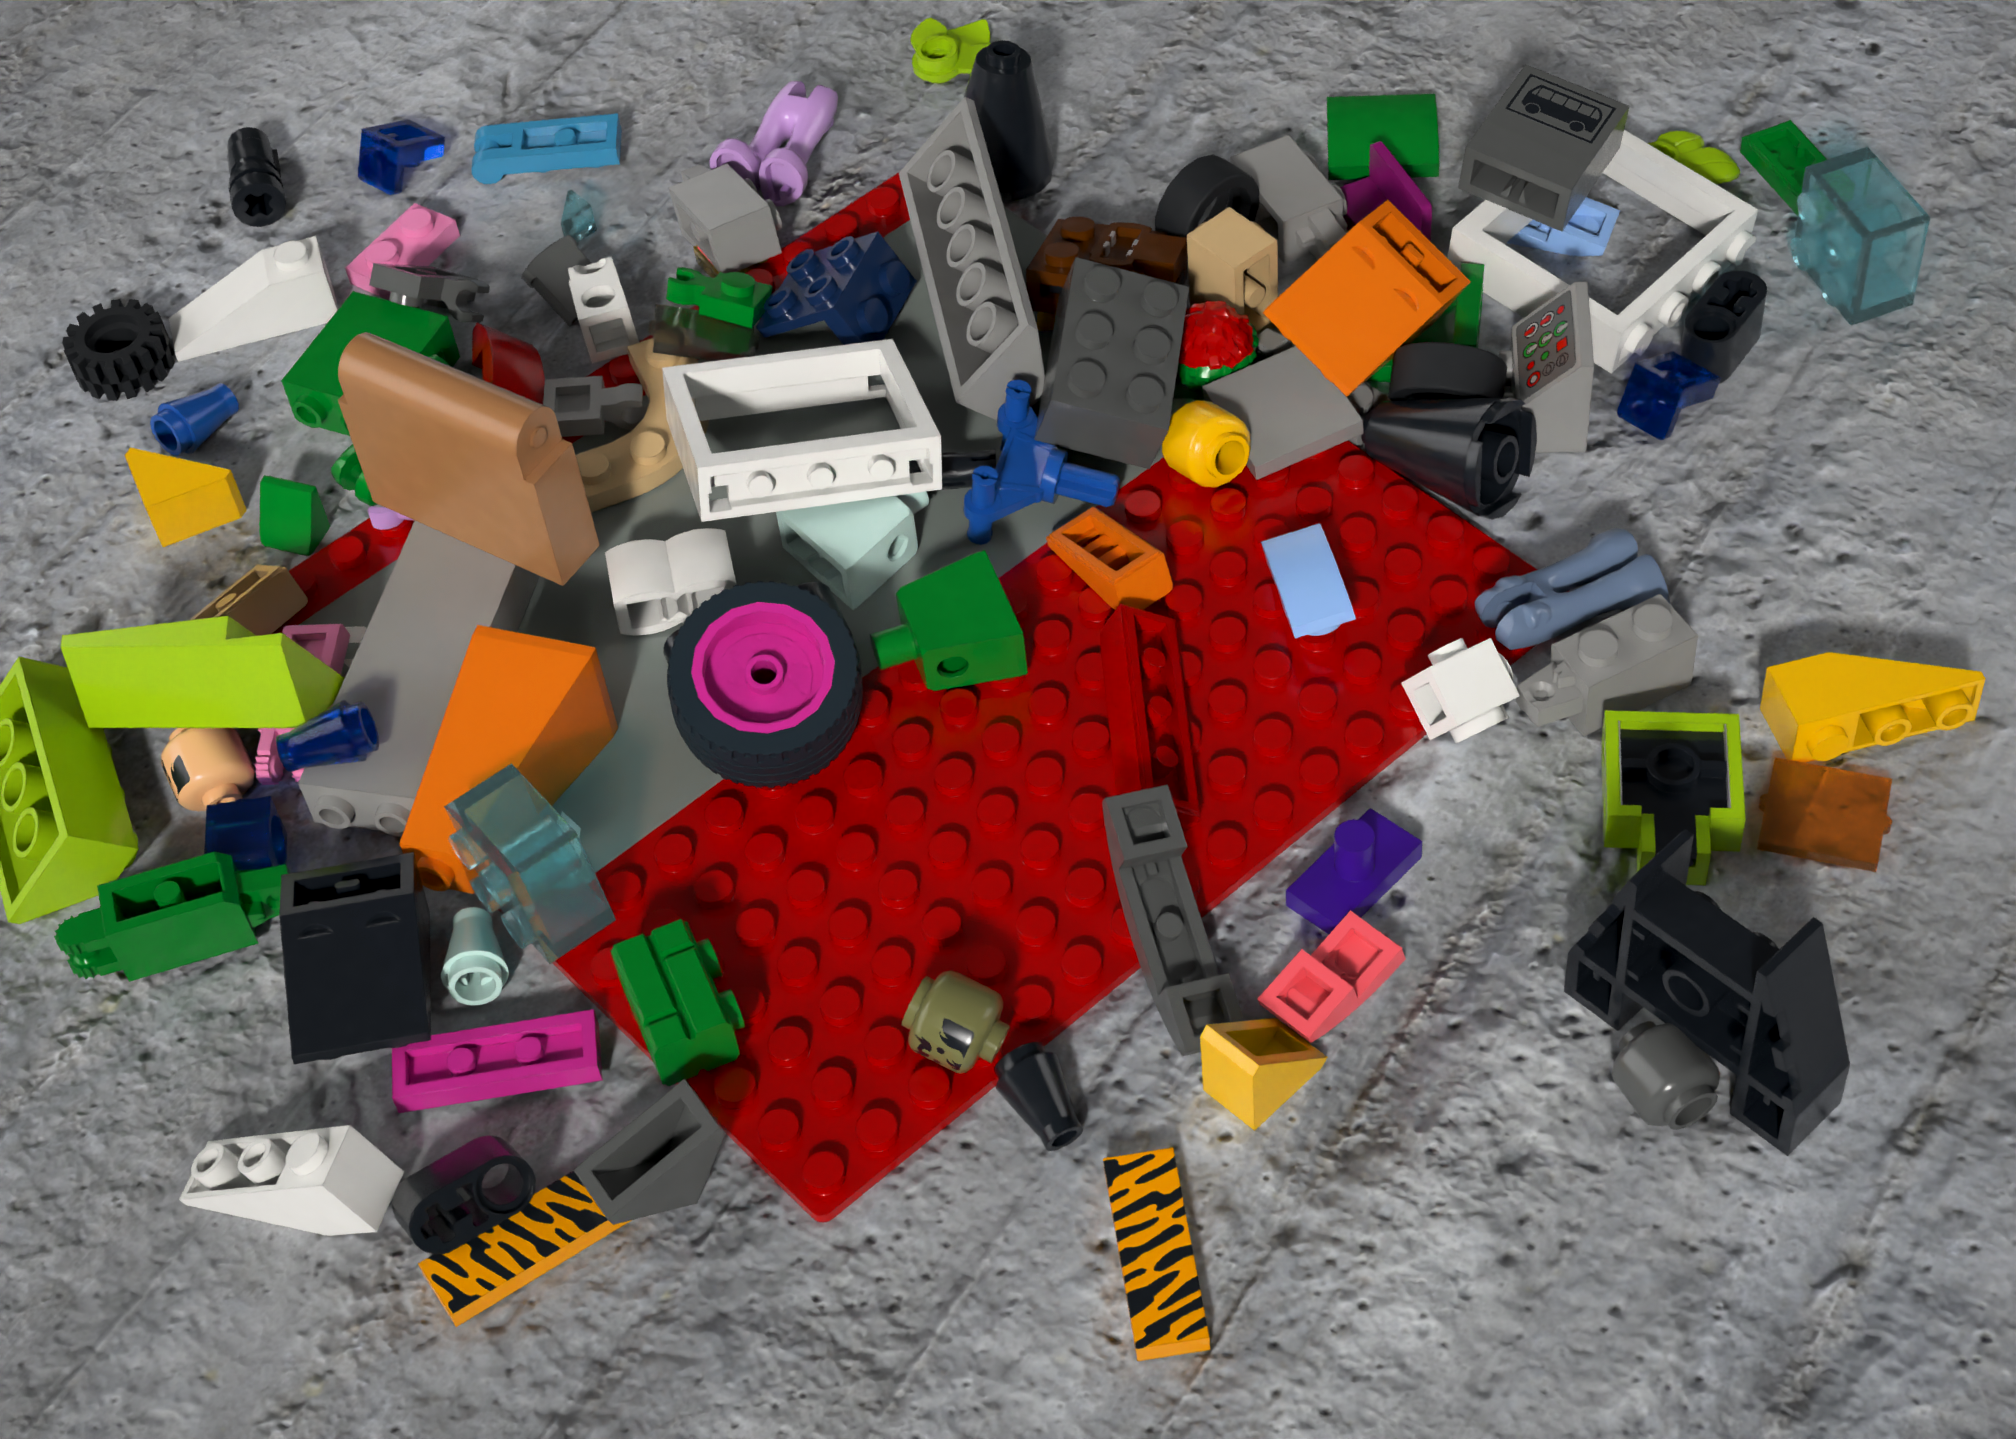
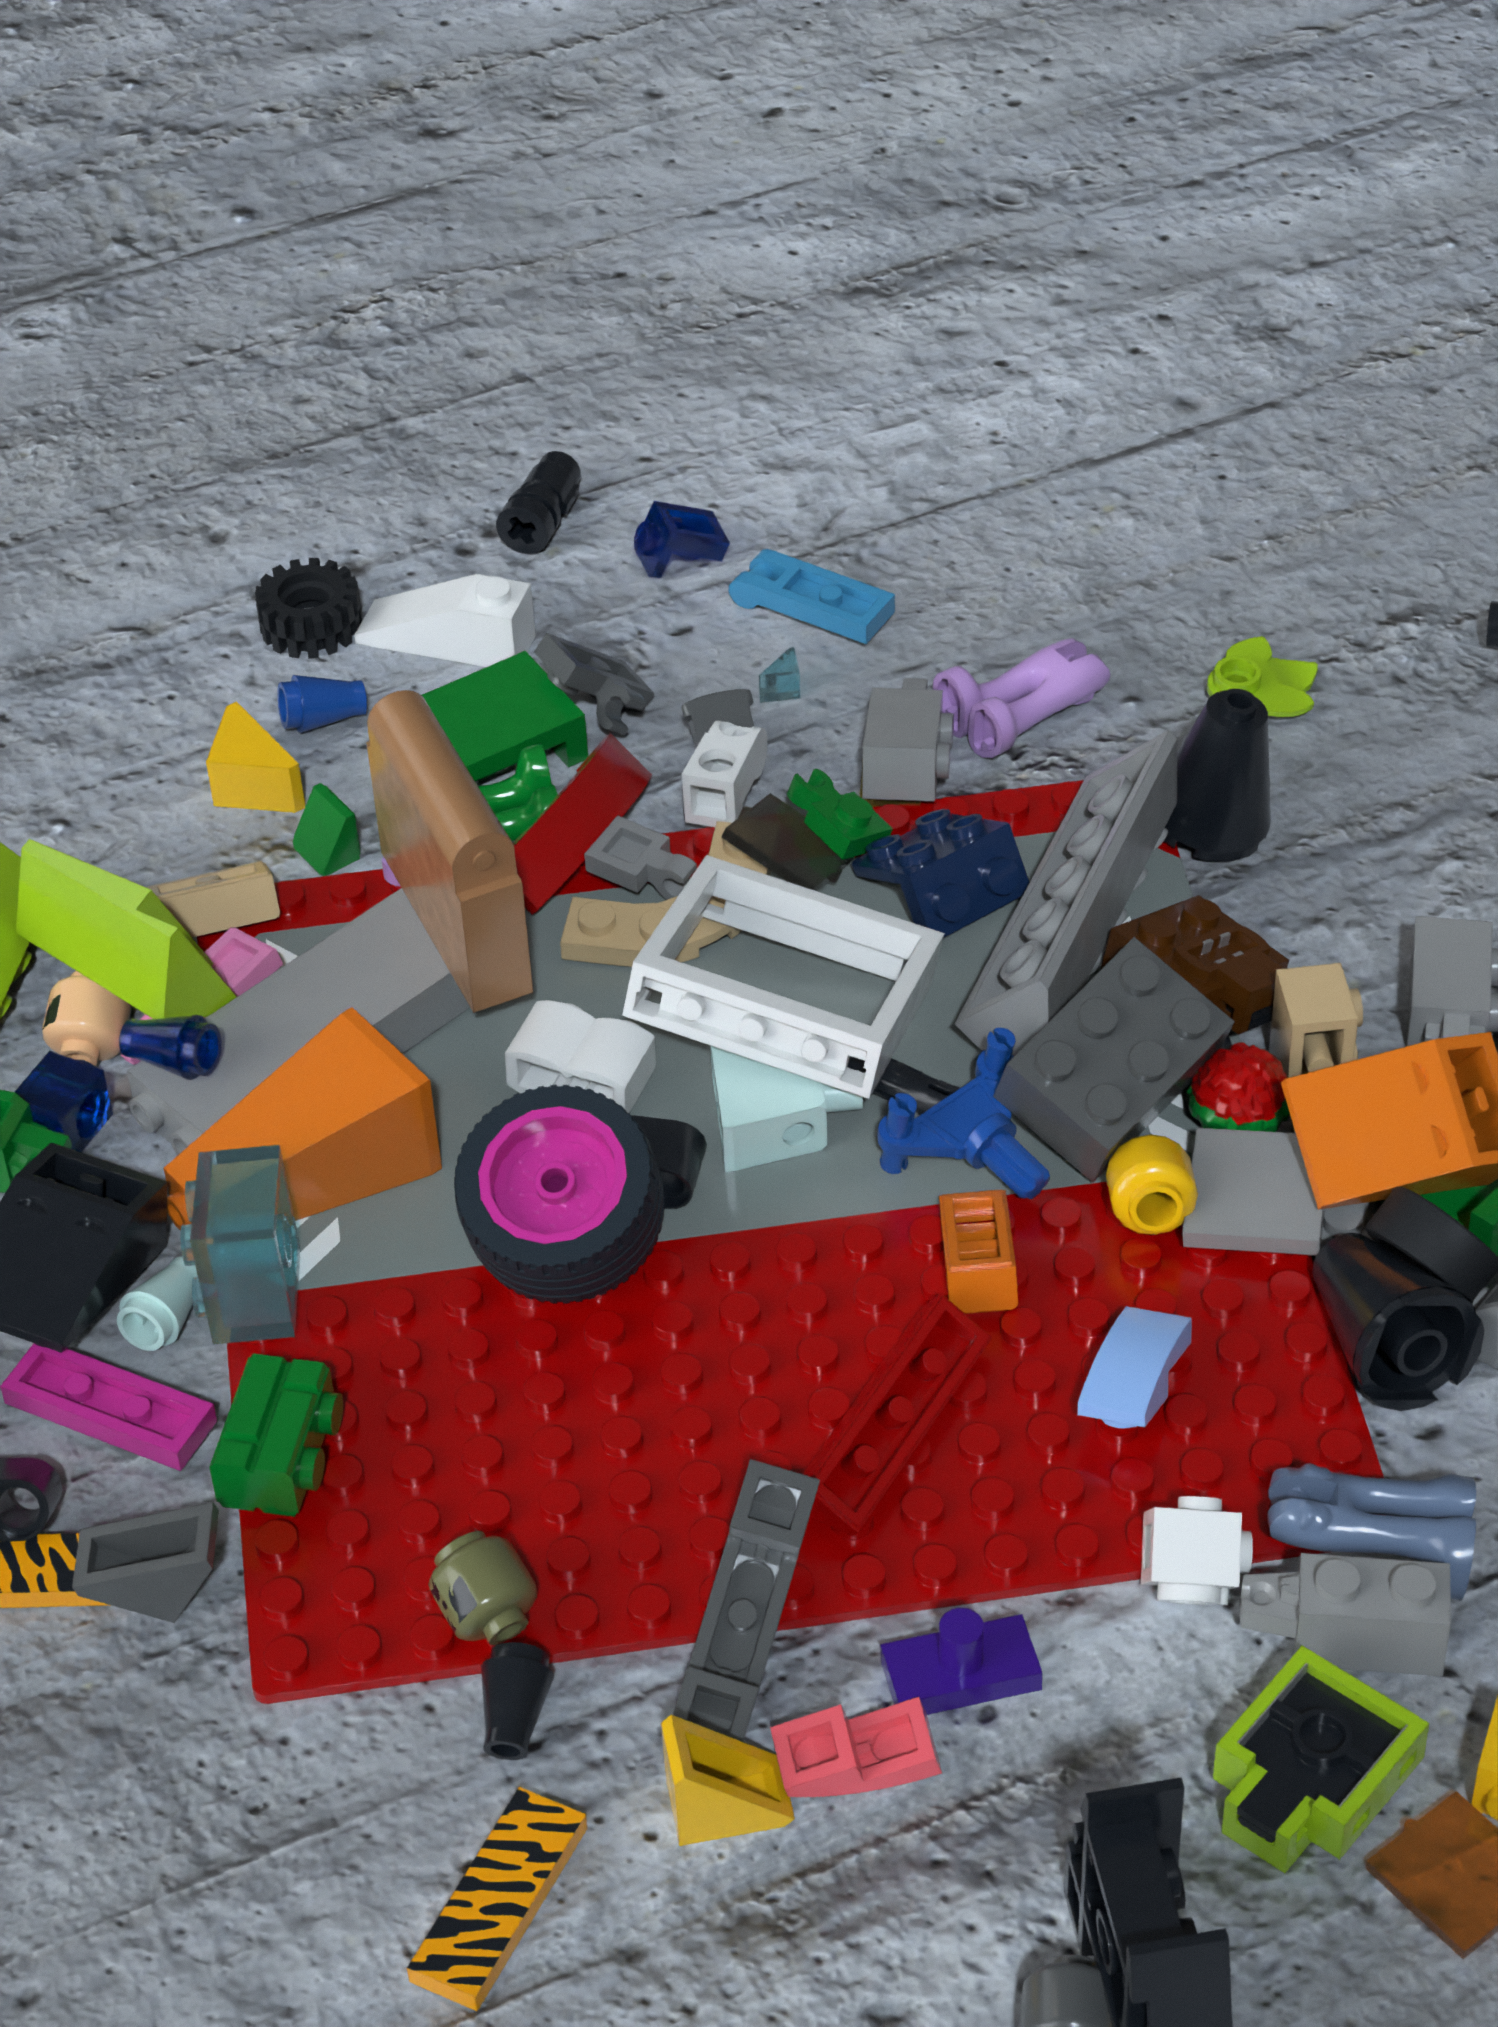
camera: 30 degrees right, 5 degrees down
bright pink plate [345,203,460,300] -> none
green torso [870,550,1028,691] -> none
black tyre [1155,154,1259,264] -> none

